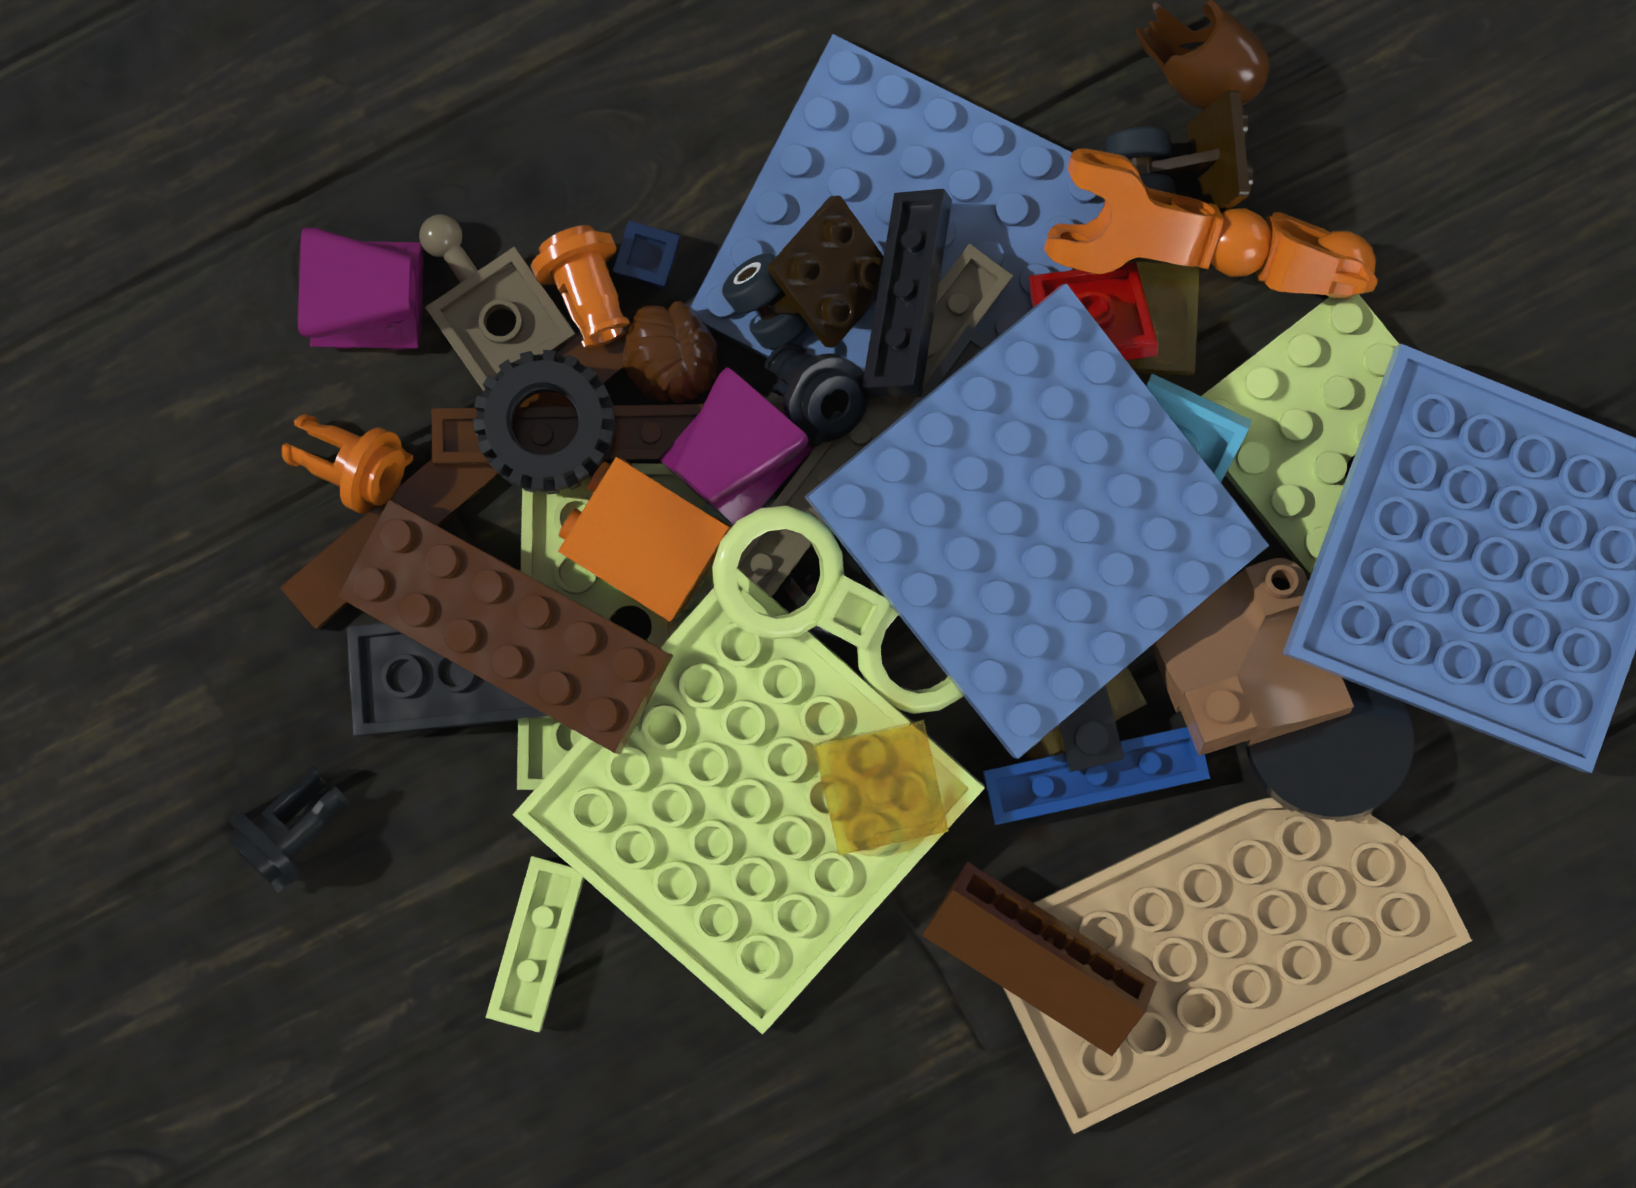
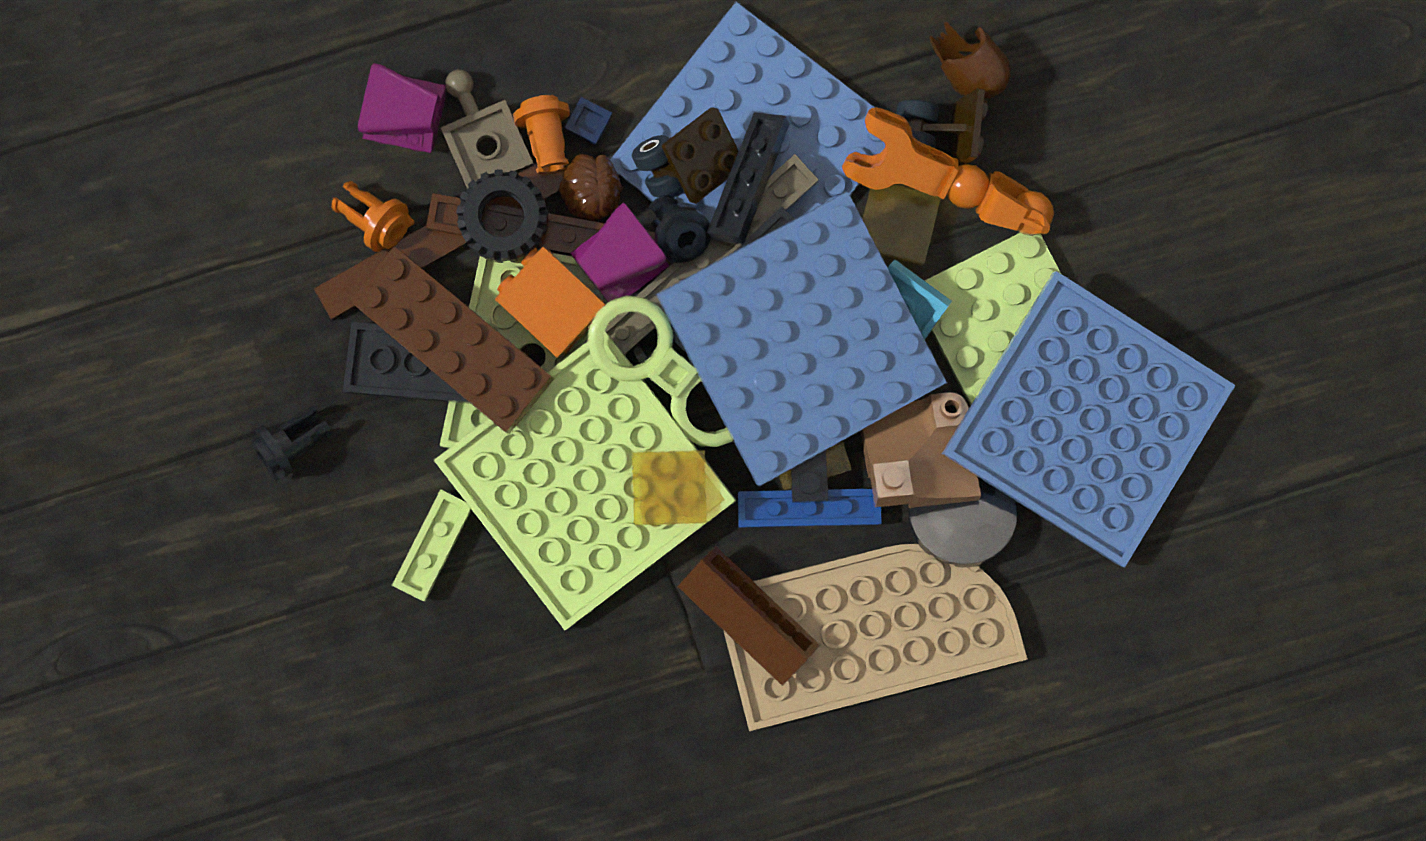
camera: 10 degrees right, 0 degrees up
red tile [1029,262,1158,360] -> none

